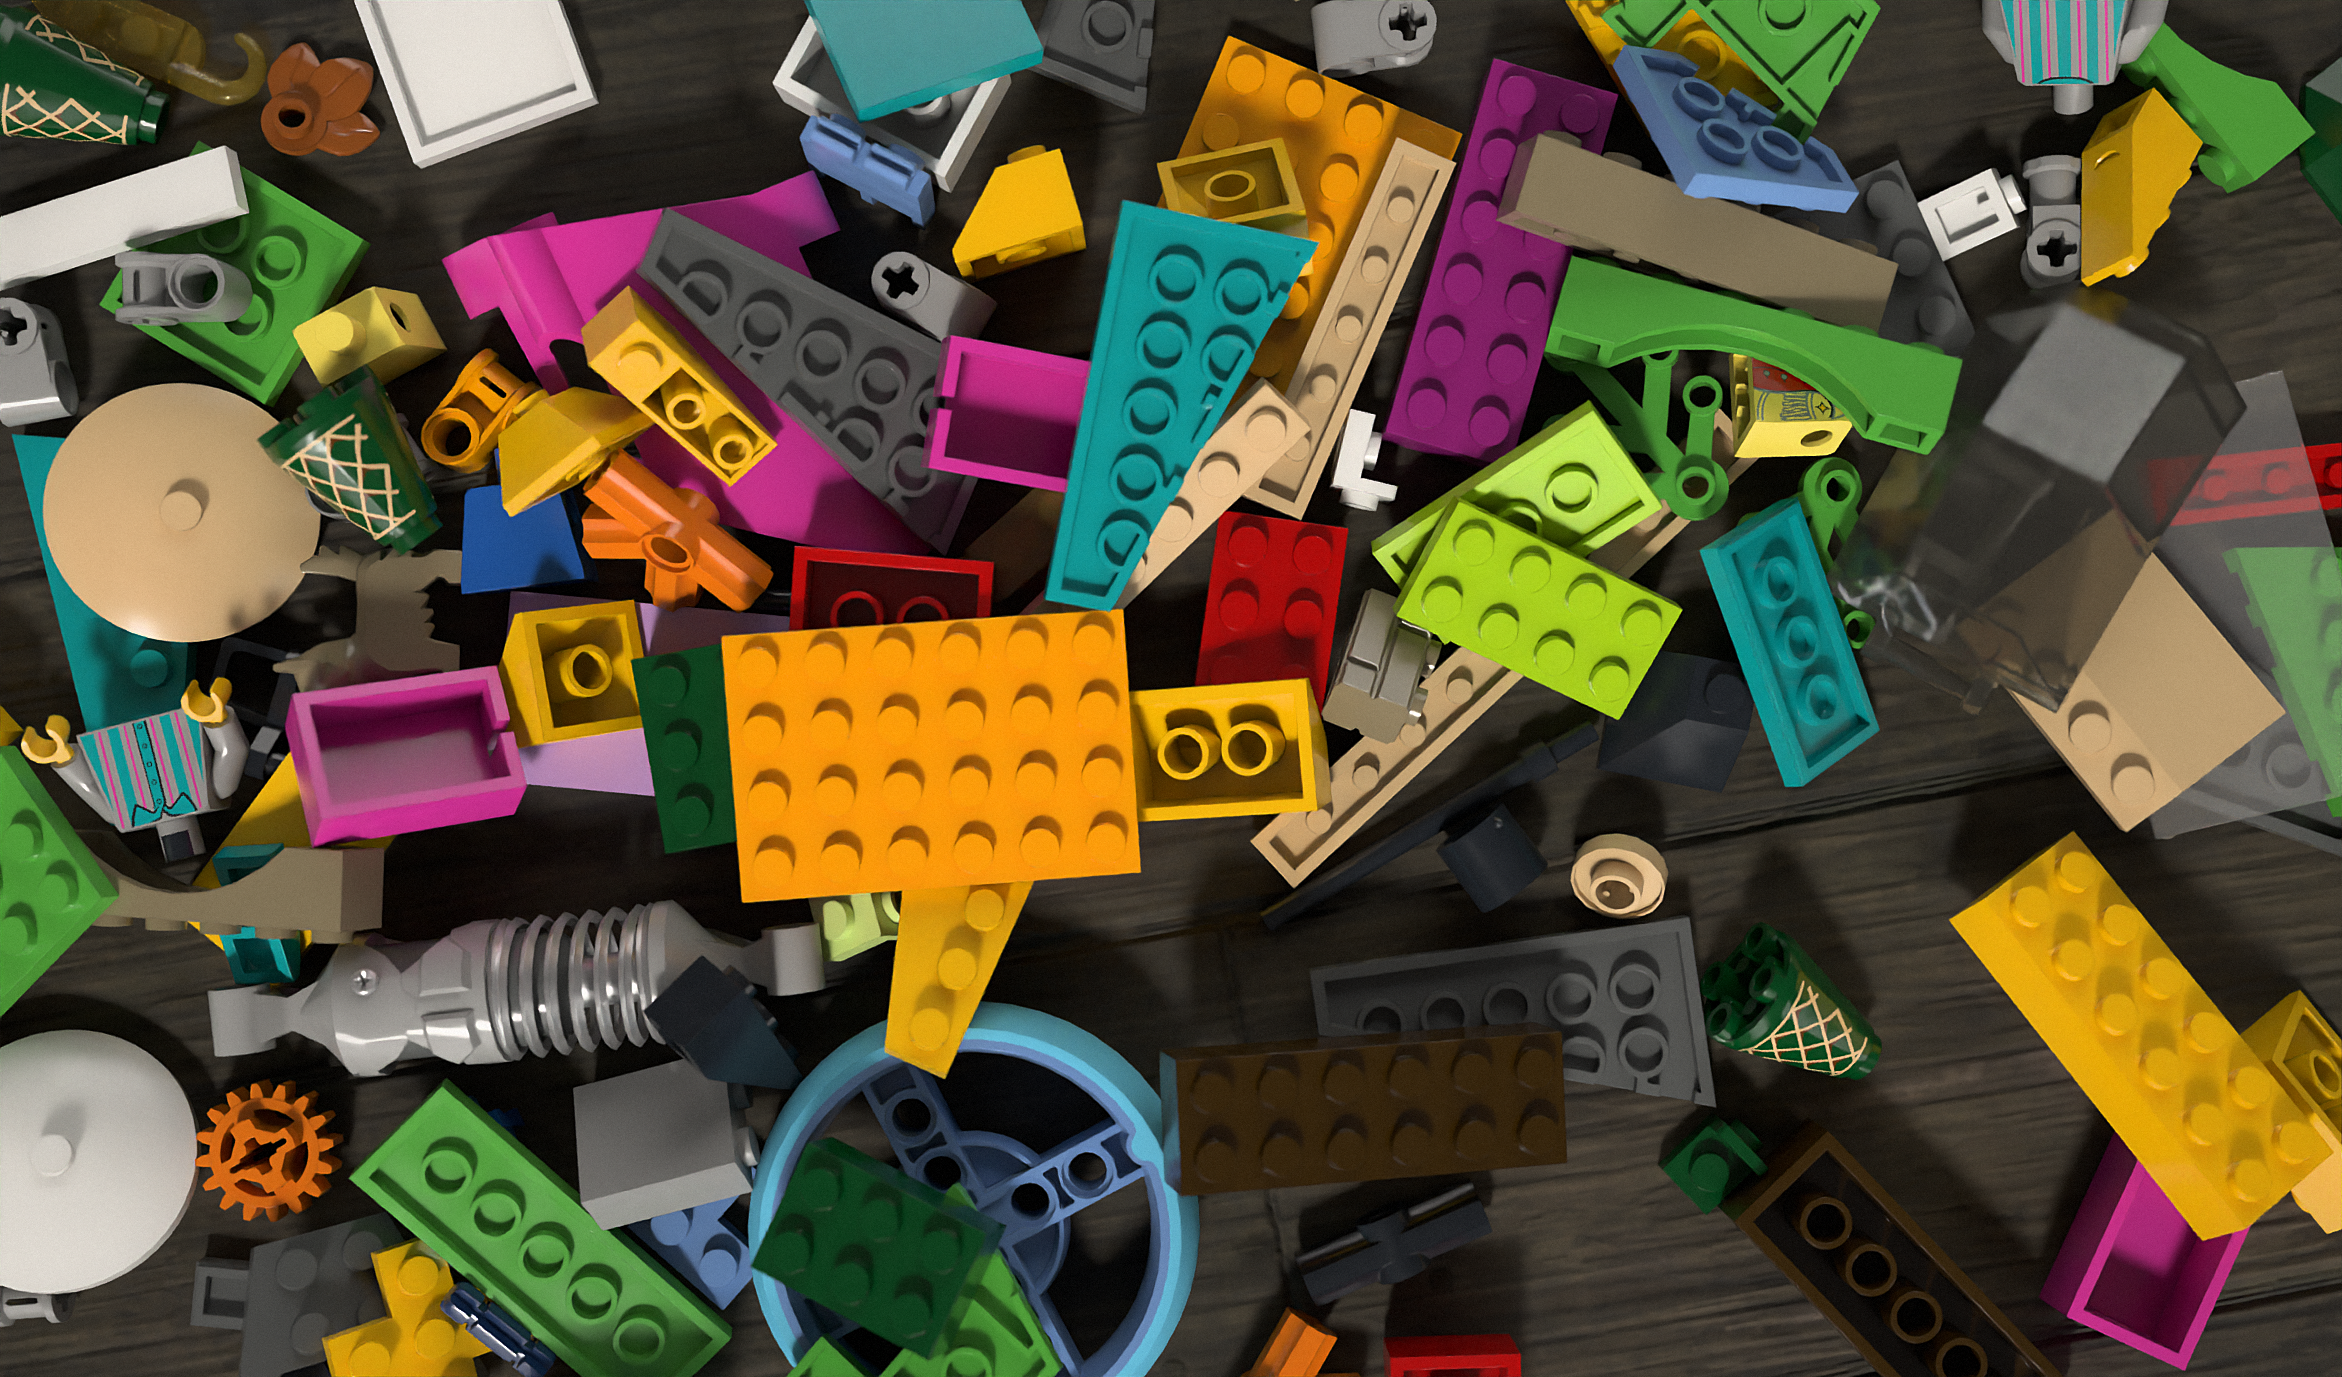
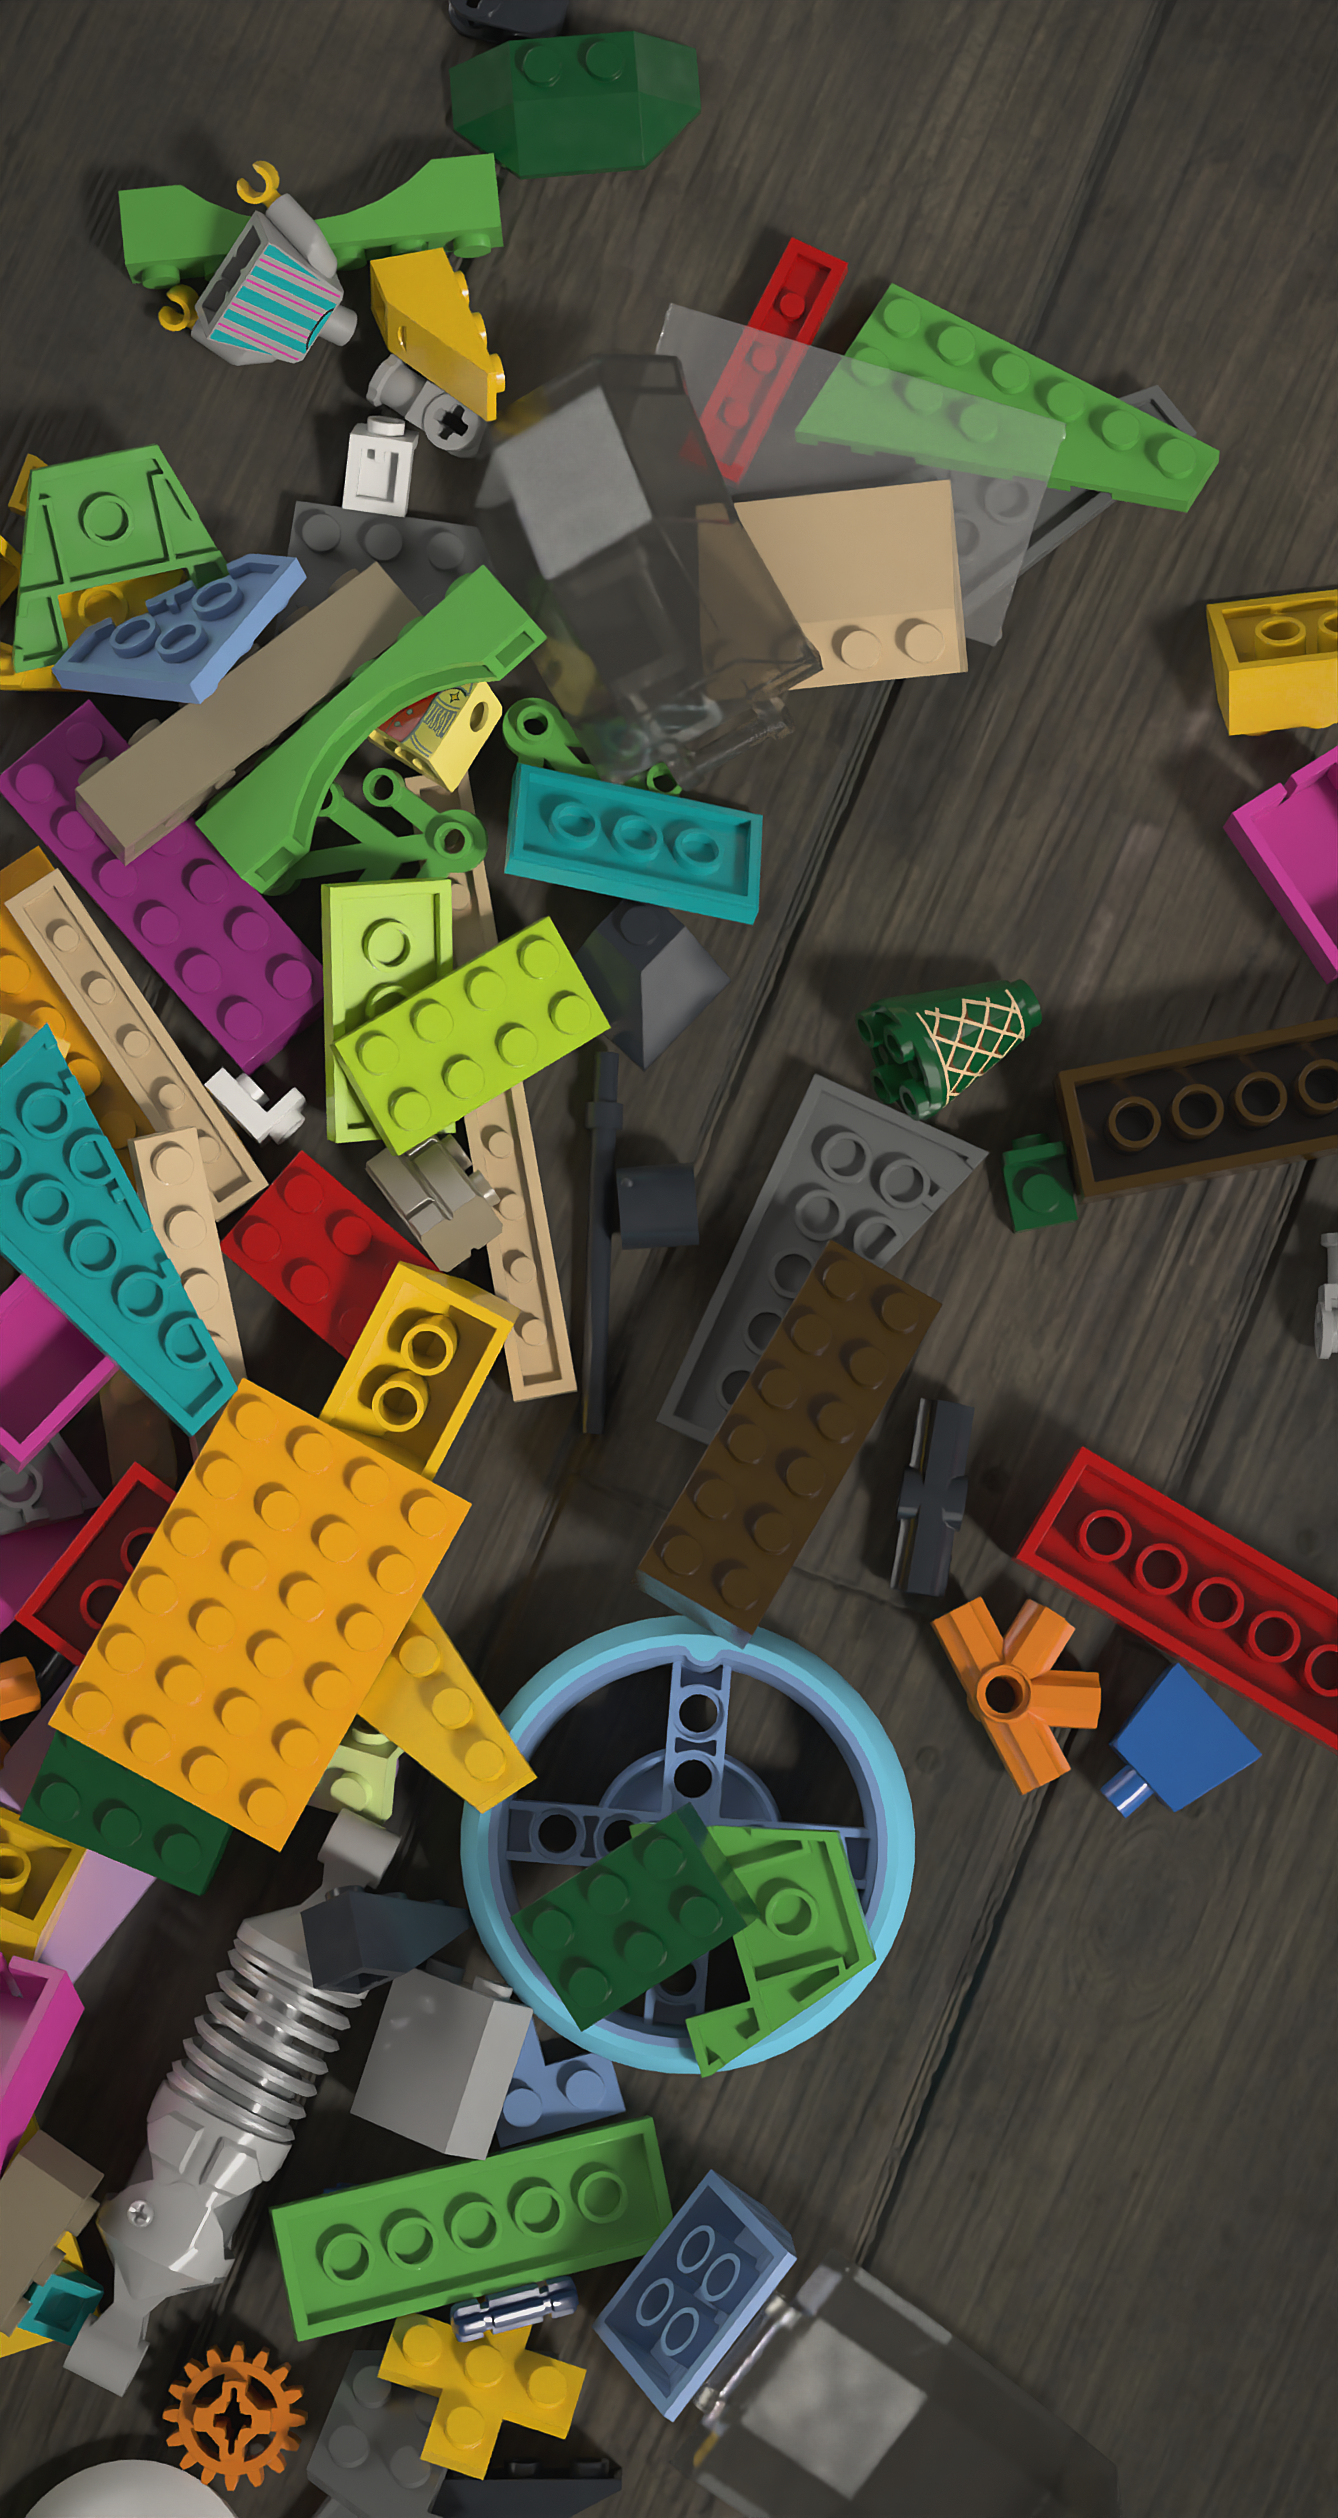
camera: 55 degrees left, 5 degrees down
tan plate [1570,833,1668,919] -> none
yellow brick [1949,831,2334,1241] -> none

